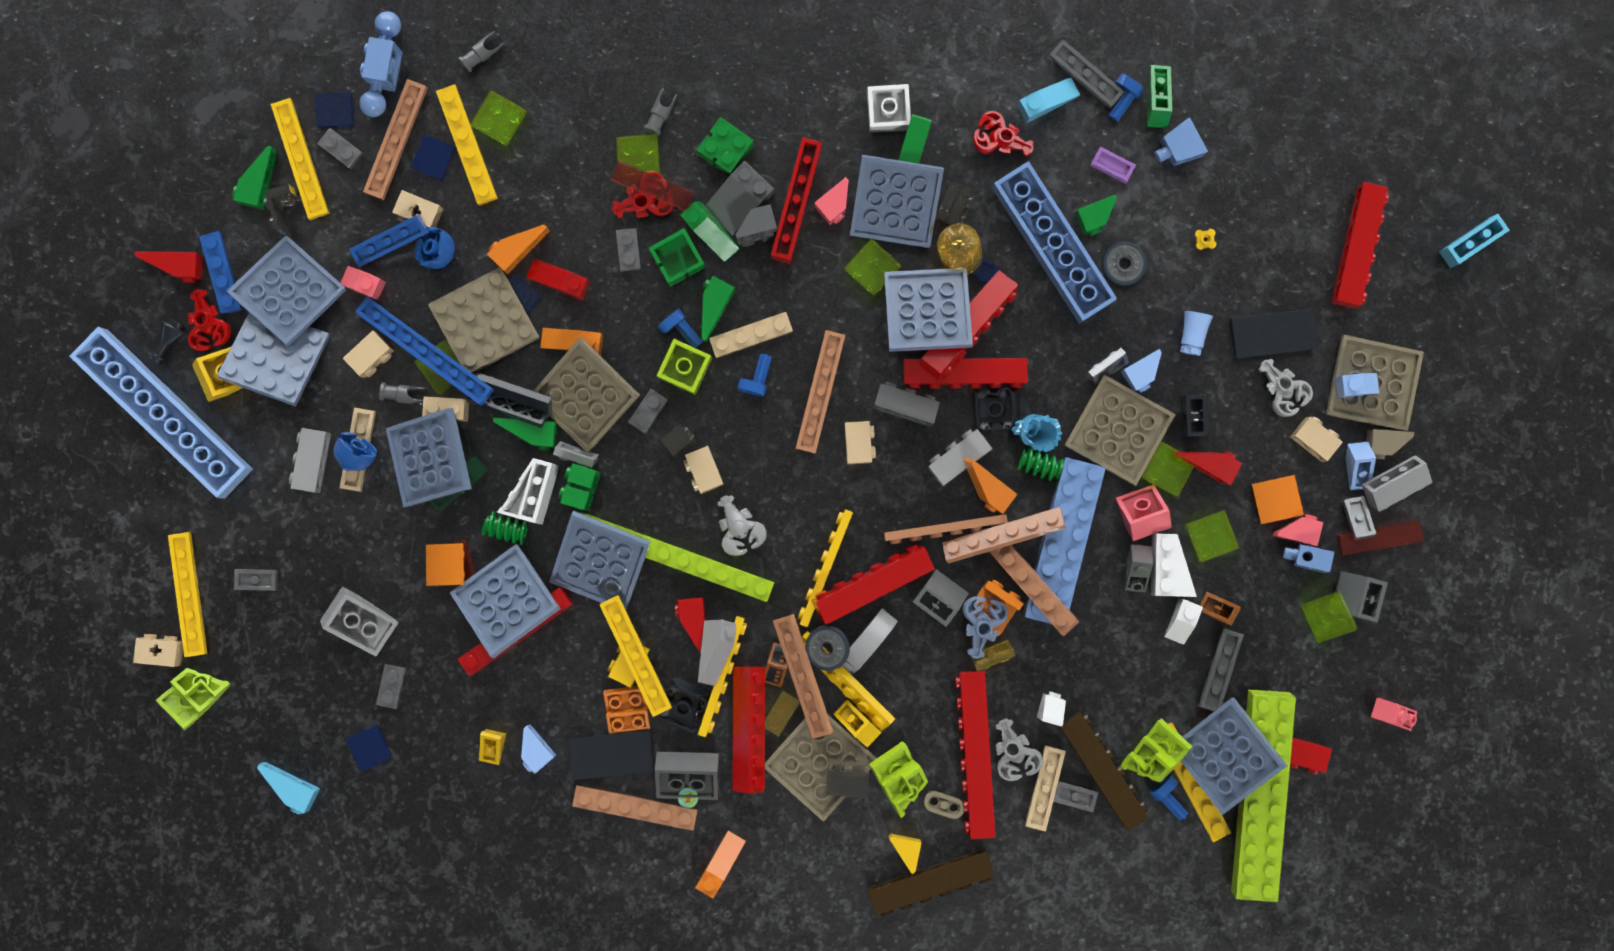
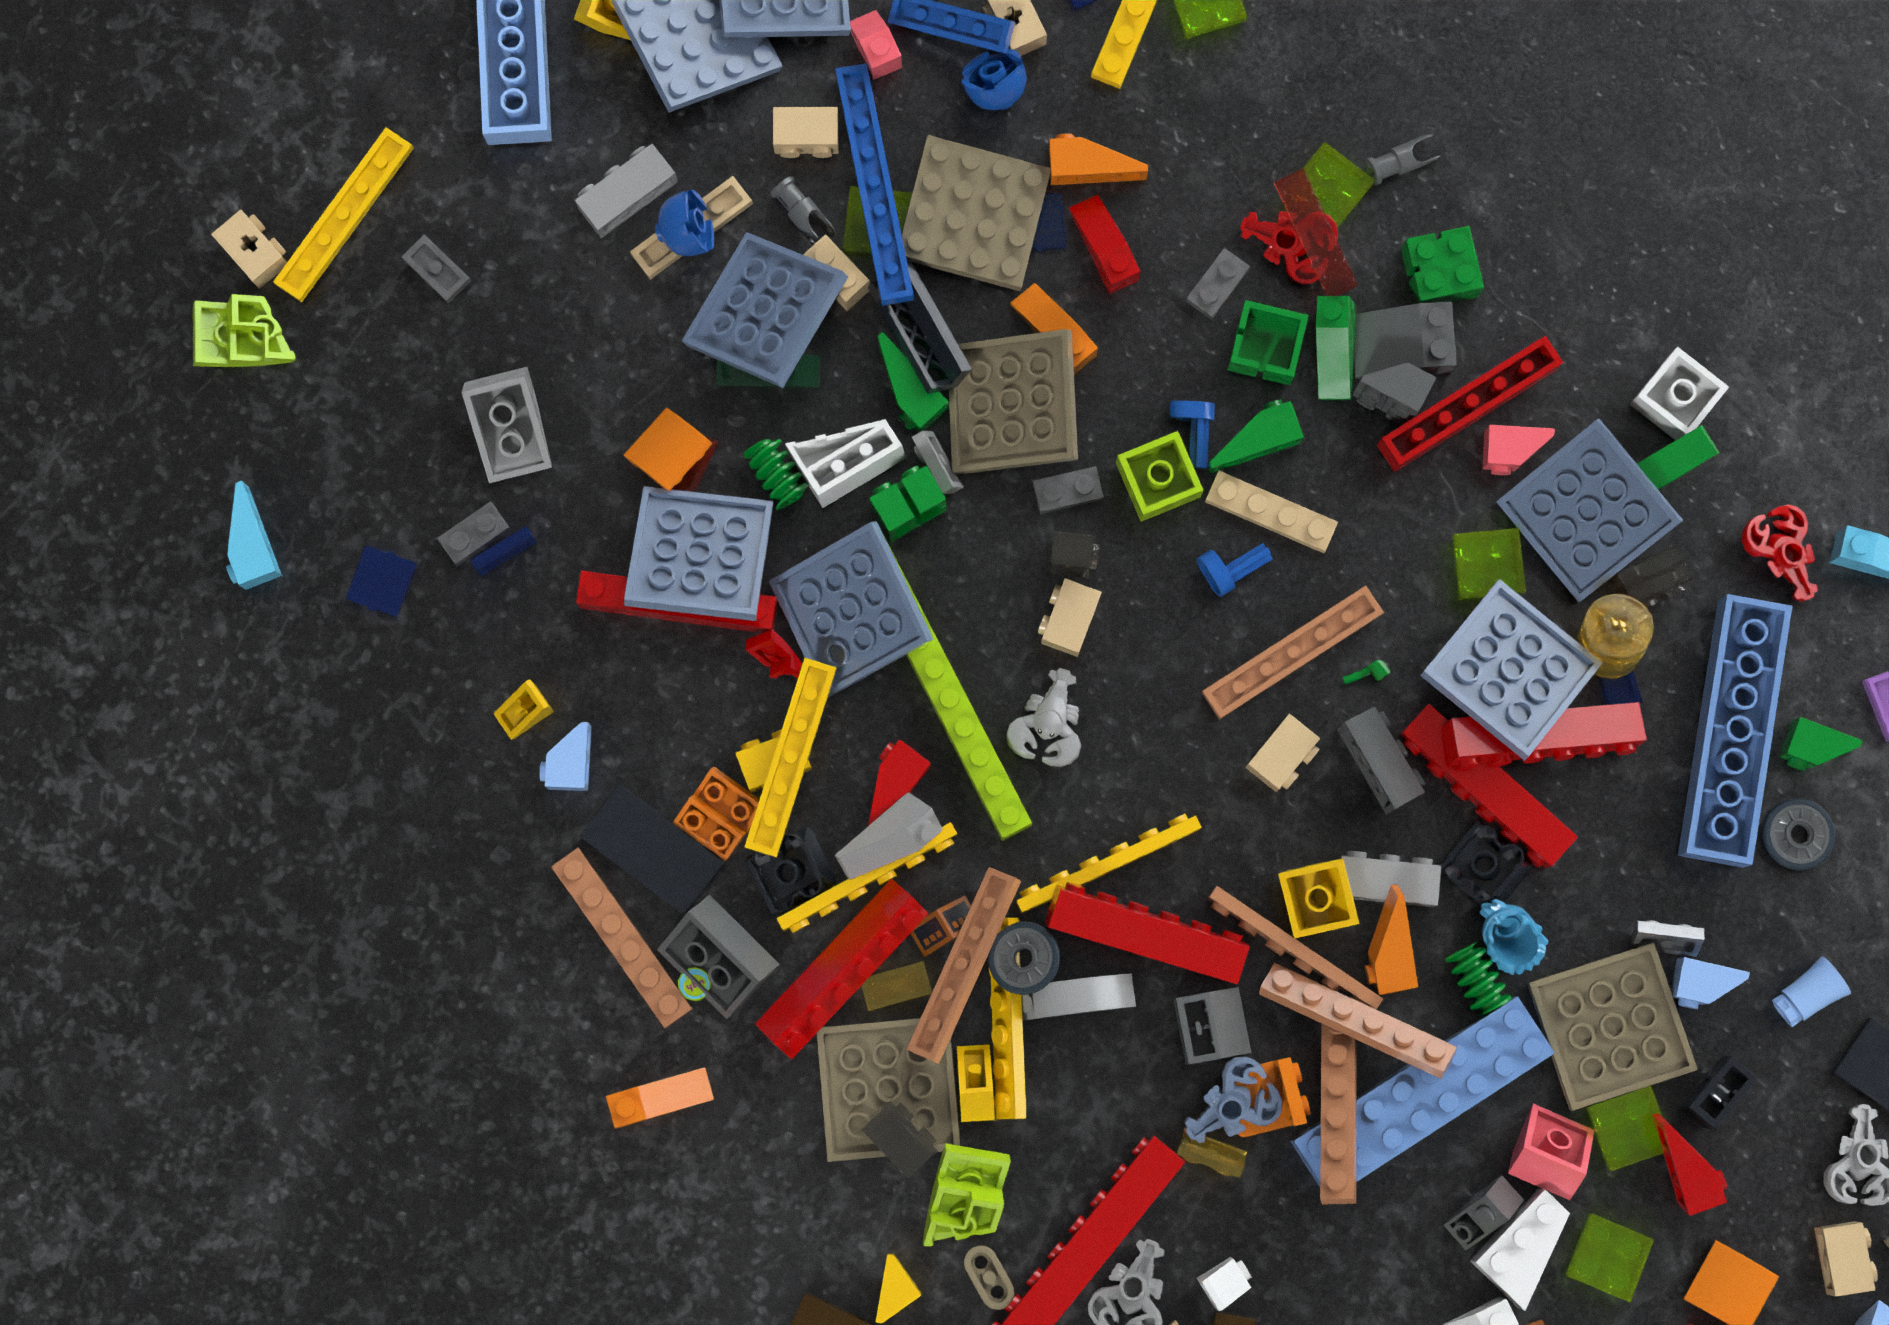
camera: 45 degrees right, 5 degrees down
none -> clear blue tile [471,527,537,576]
none -> red slope [745,629,803,680]
none -> yellow slope [1278,858,1359,939]
none -> green hand [1343,660,1390,684]

